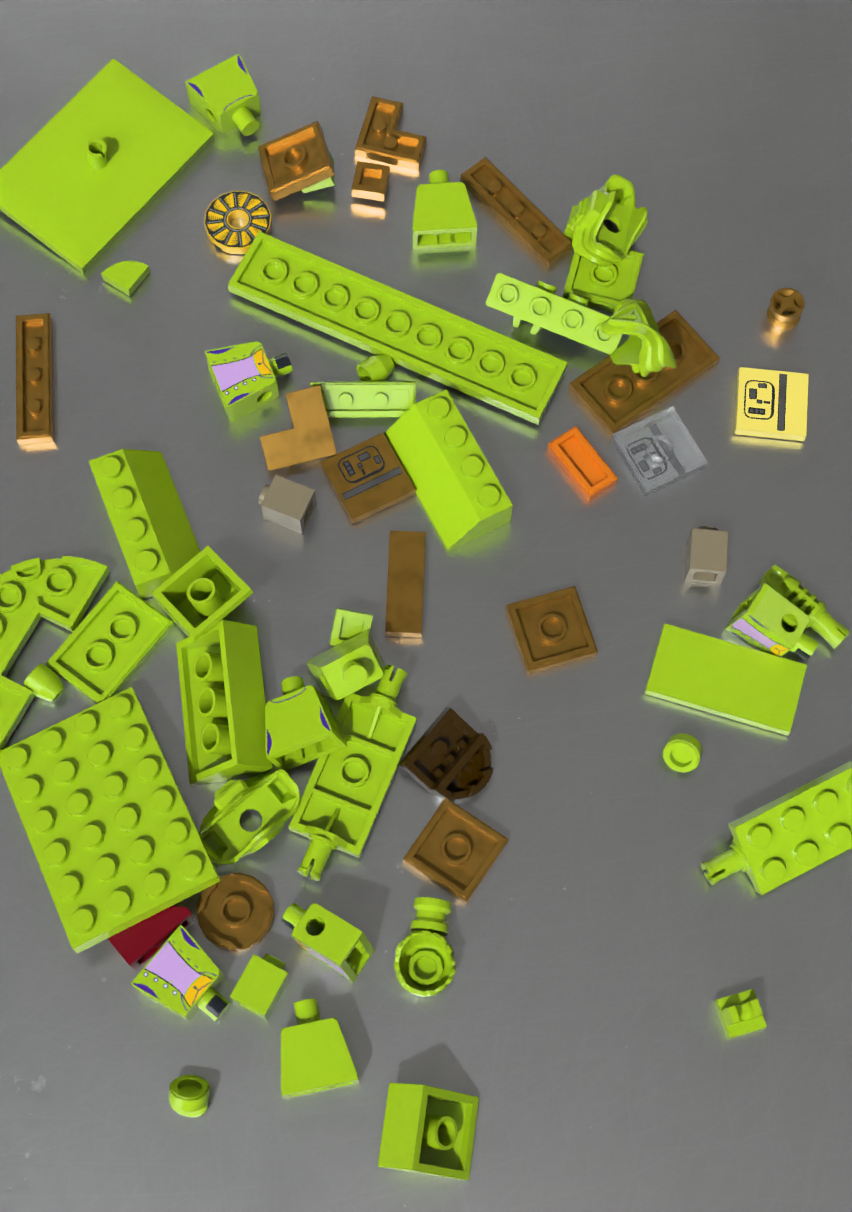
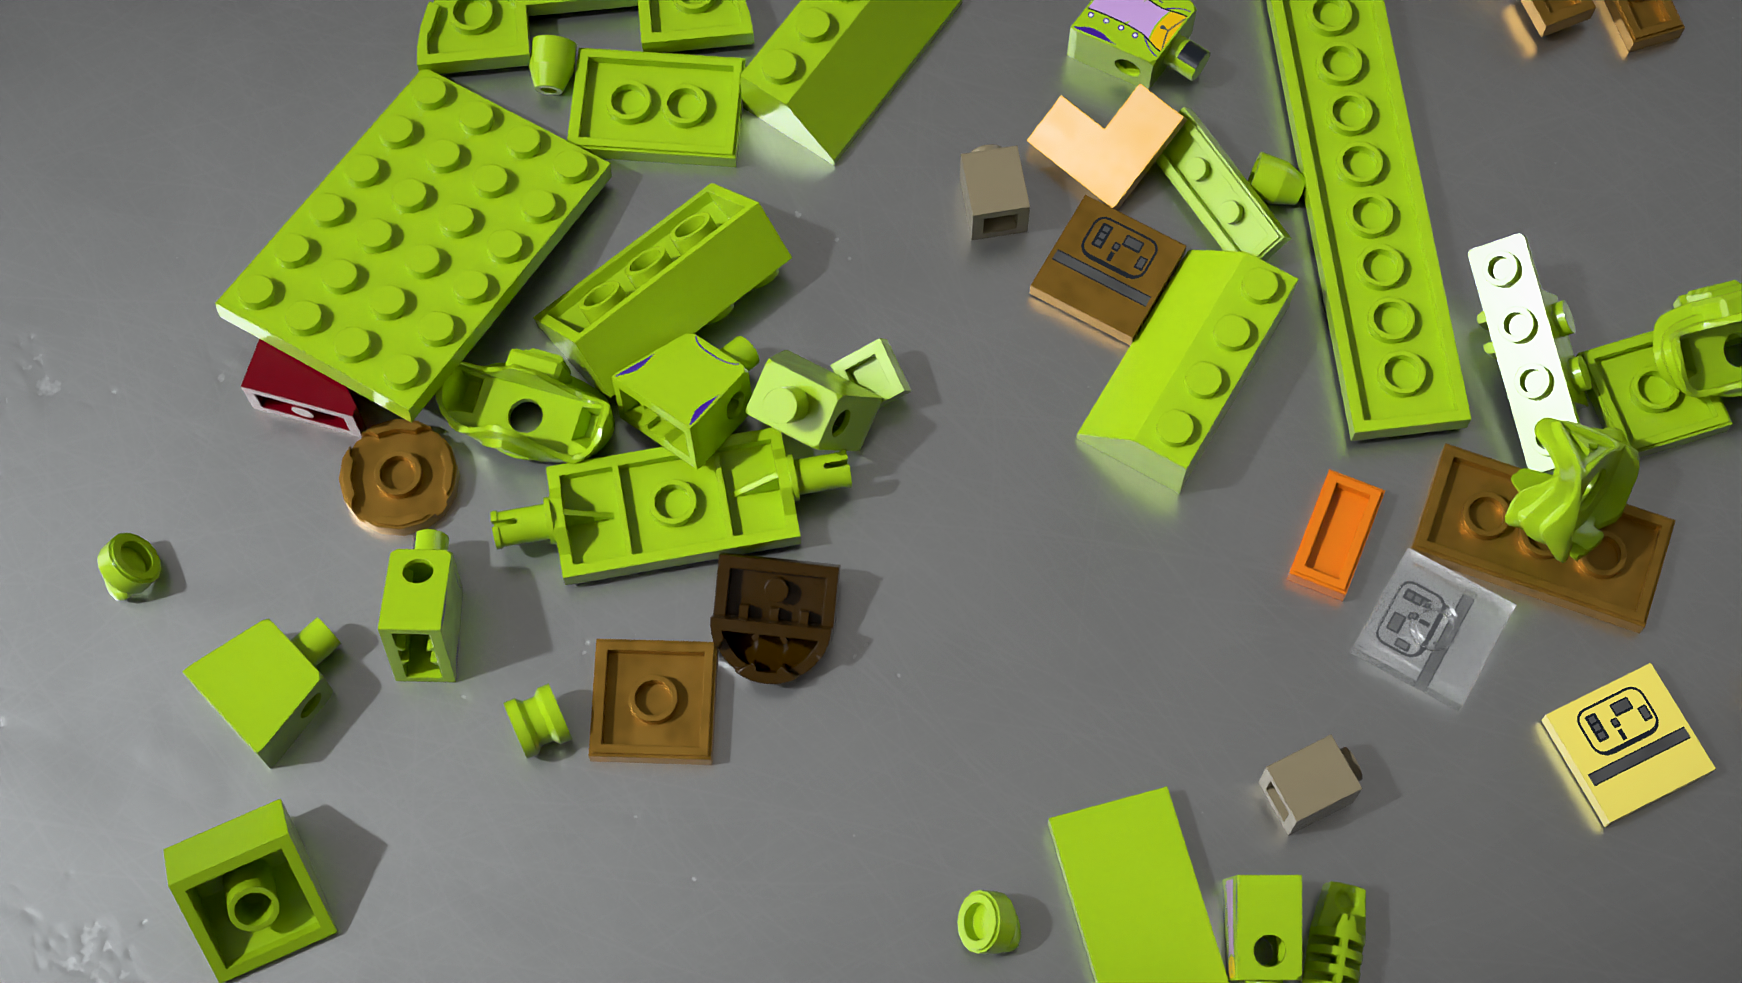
camera: 60 degrees right, 0 degrees up
torso [130,924,231,1022] -> none
lime slope [151,546,253,641] -> none
lime brick [230,953,290,1021] -> none
pearl gold tile [385,530,426,638] -> none
lime hair [394,929,456,997] -> none
lime torso [412,170,477,250] -> none
pearl gold tile [460,157,573,269] -> none
pearl gold tile [505,586,598,675] -> none

